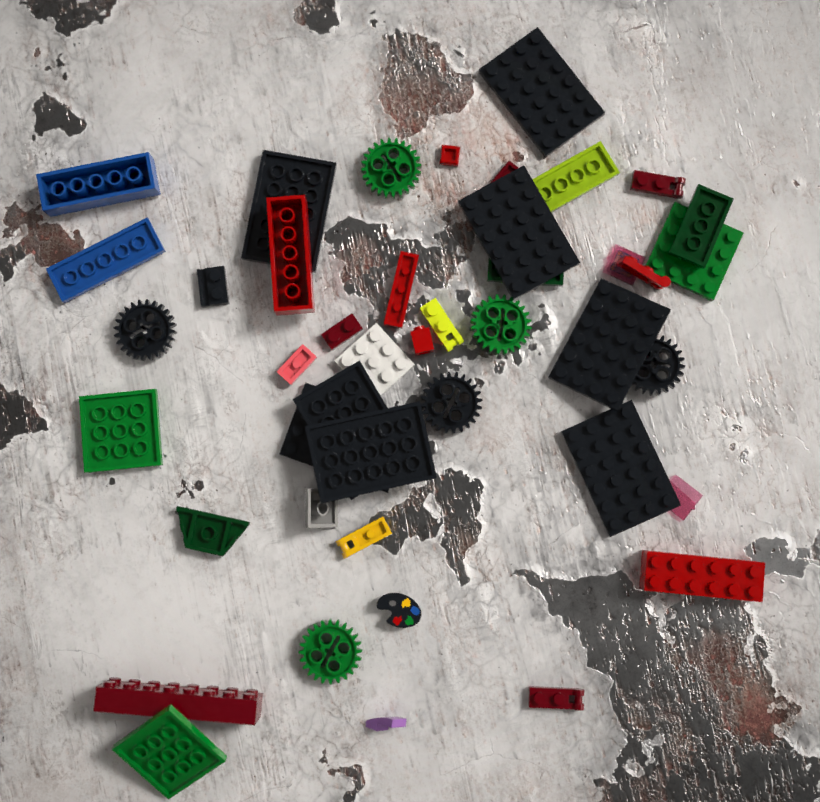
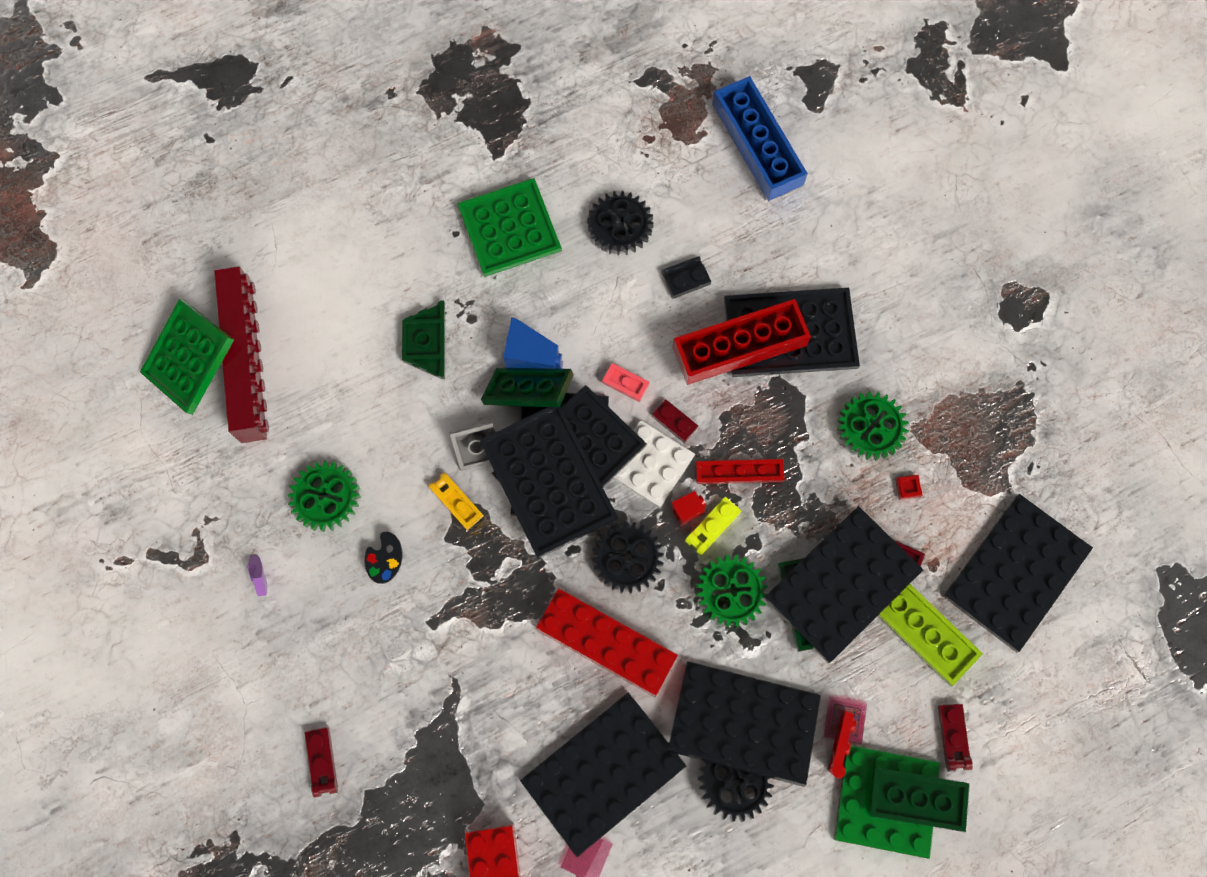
camera: 75 degrees right, 10 degrees down
blue plate [46,217,166,303] -> none
none -> dark green plate [481,368,574,407]
none -> blue slope [503,317,563,369]
none -> red brick [536,588,678,697]

